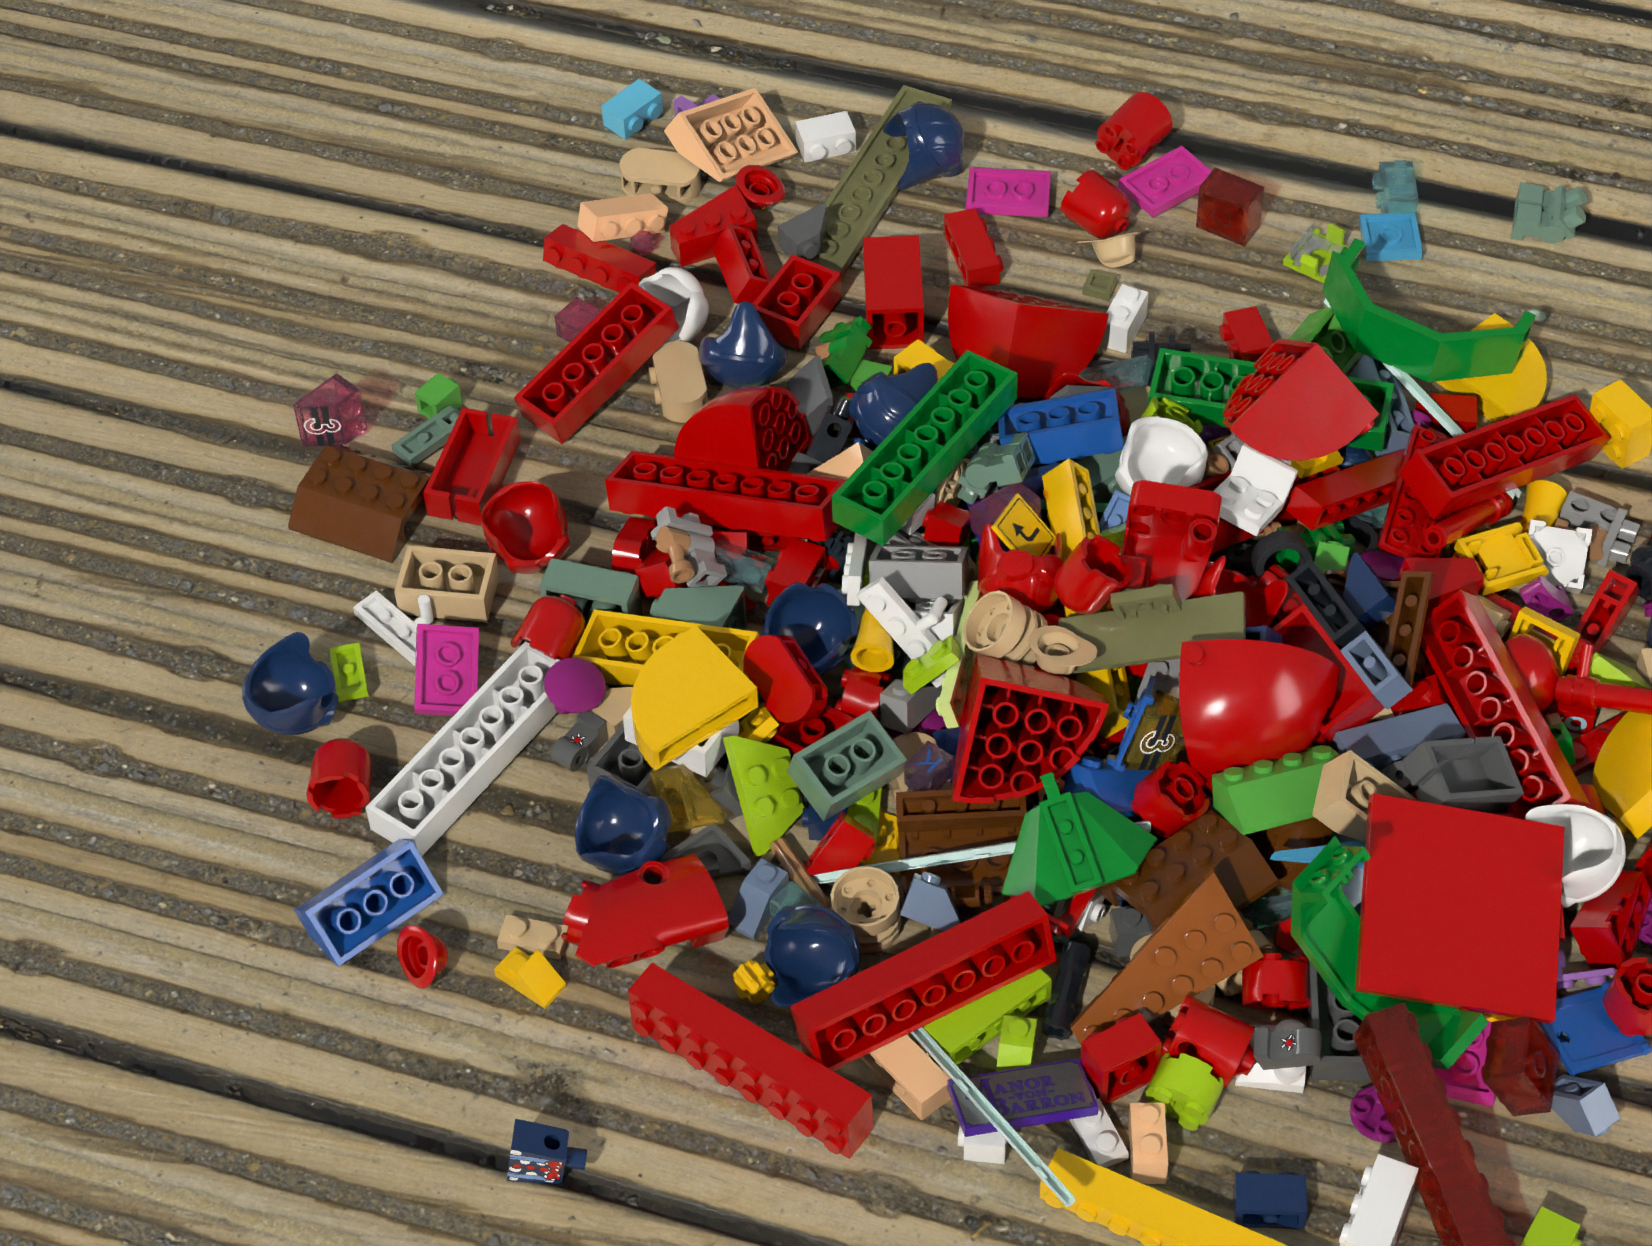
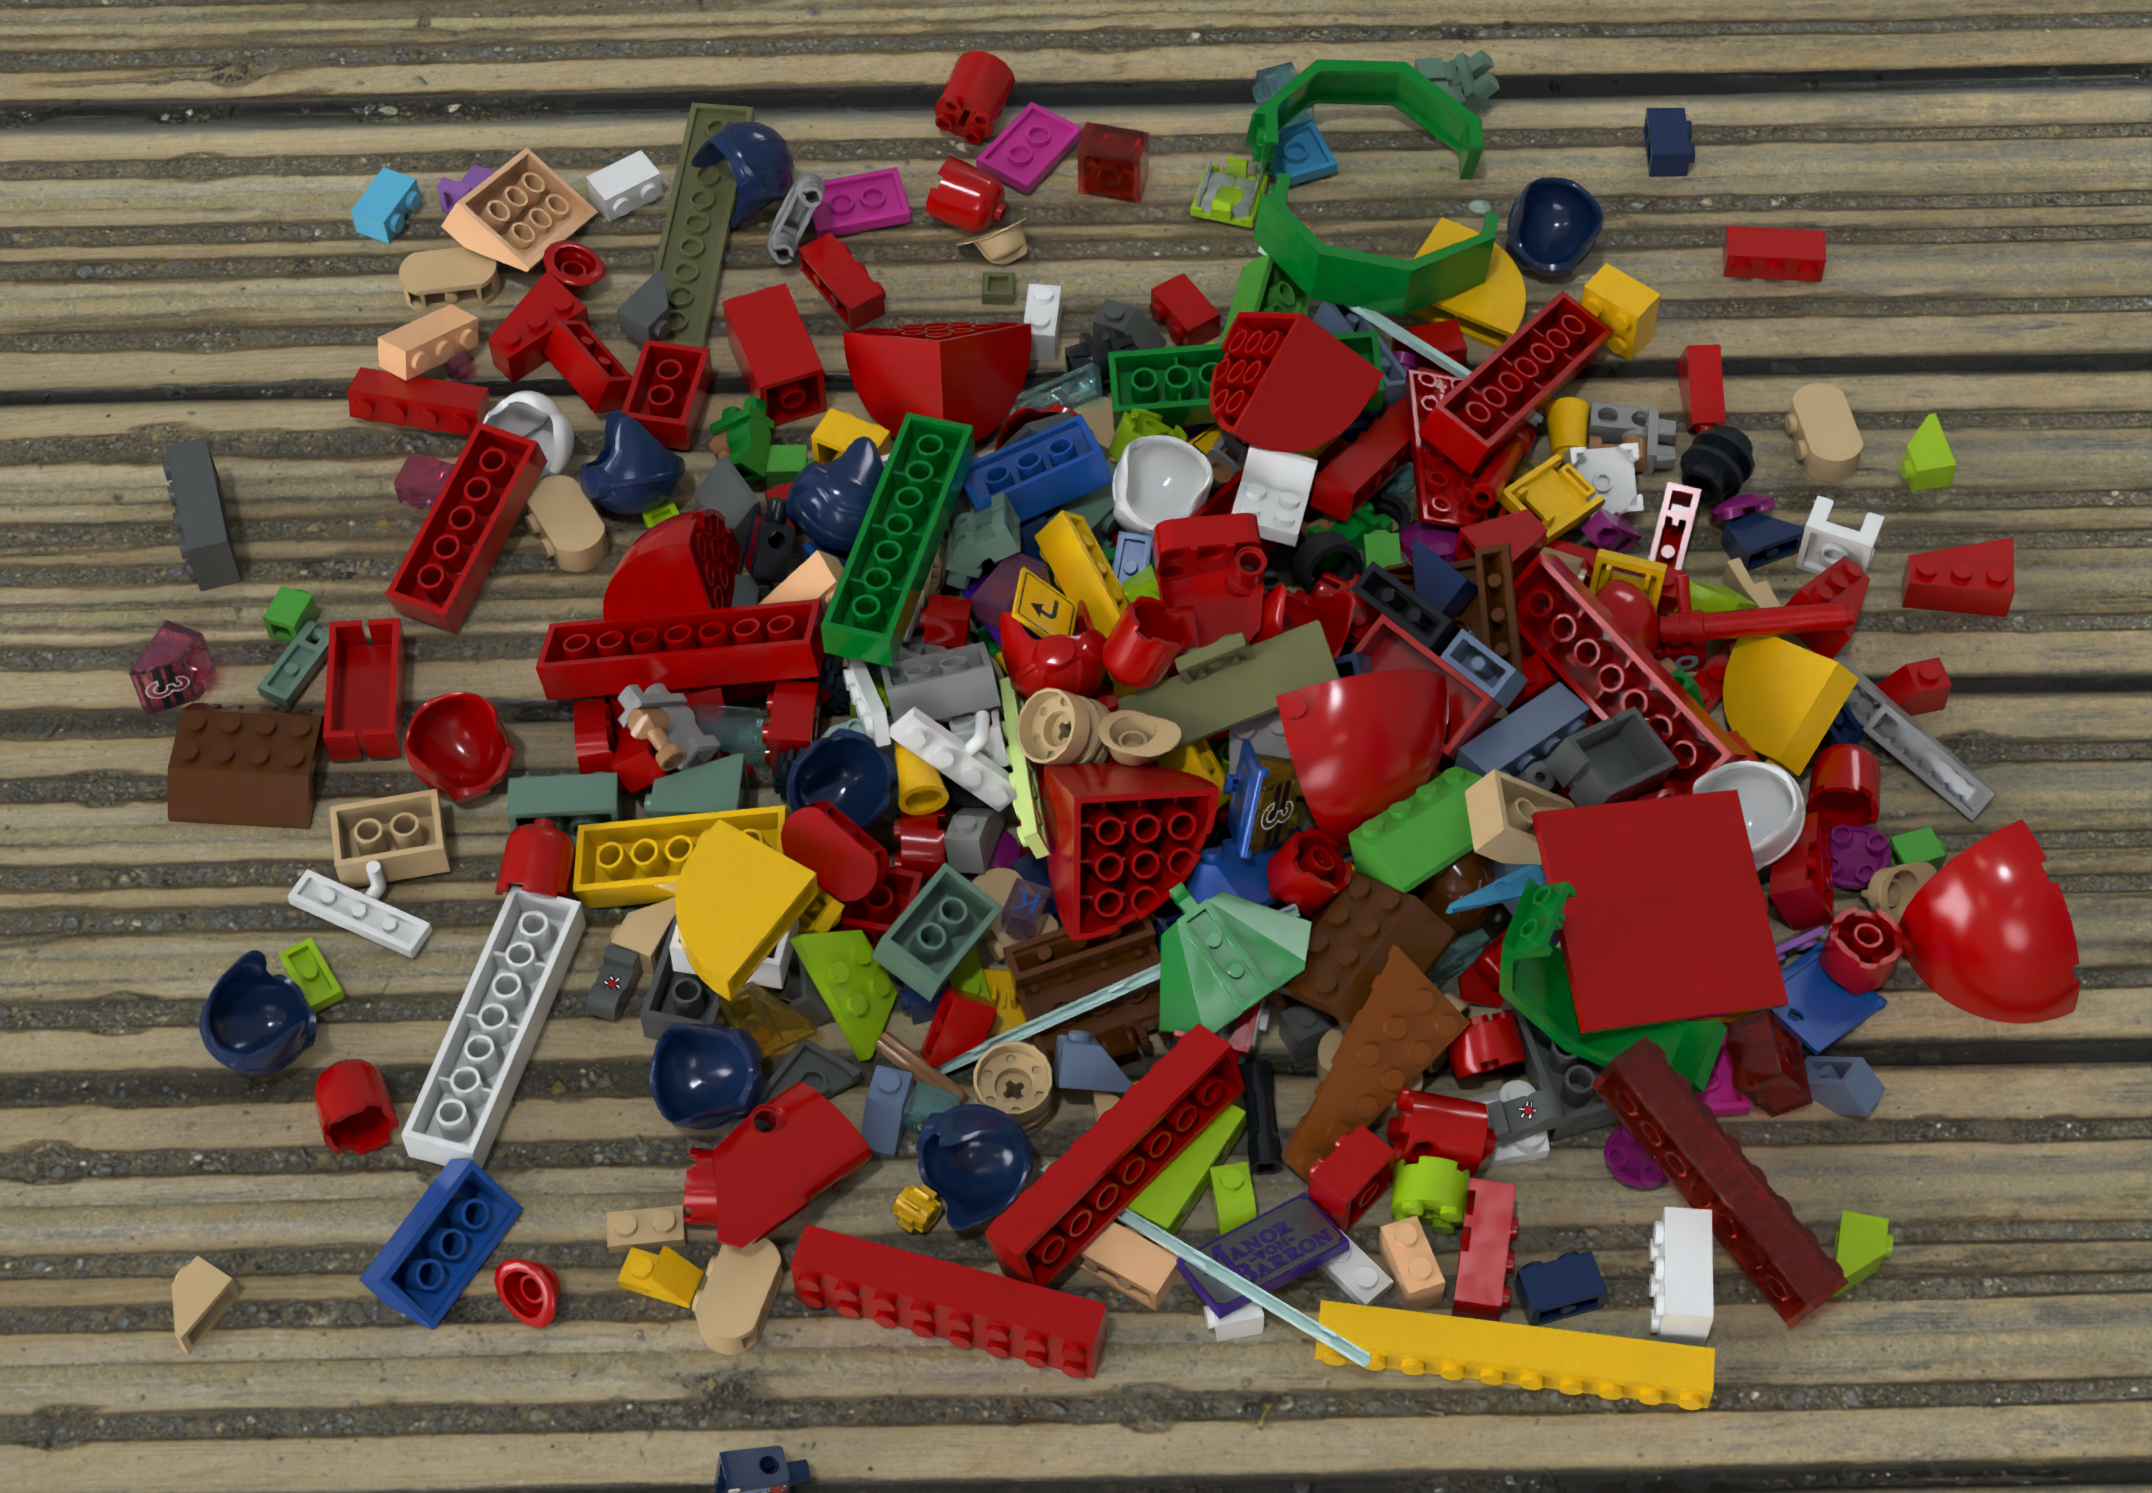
camera: 20 degrees left, 5 degrees up
dark pink plate [414,624,479,716] -> none
magenta dish [544,658,606,714] -> none
lime plate [903,635,960,695] -> none
none -> dark grey brick [162,437,241,591]
none -> tan slope [171,1255,240,1355]
none -> tan brick [692,1237,784,1355]
none -> light grey connector [767,173,825,265]
none -> dark grey slope [1093,298,1166,350]
none -> green panel [1245,59,1483,180]
none -> red wedge [1451,1178,1519,1322]
none -> dark blue piece [1505,177,1604,279]

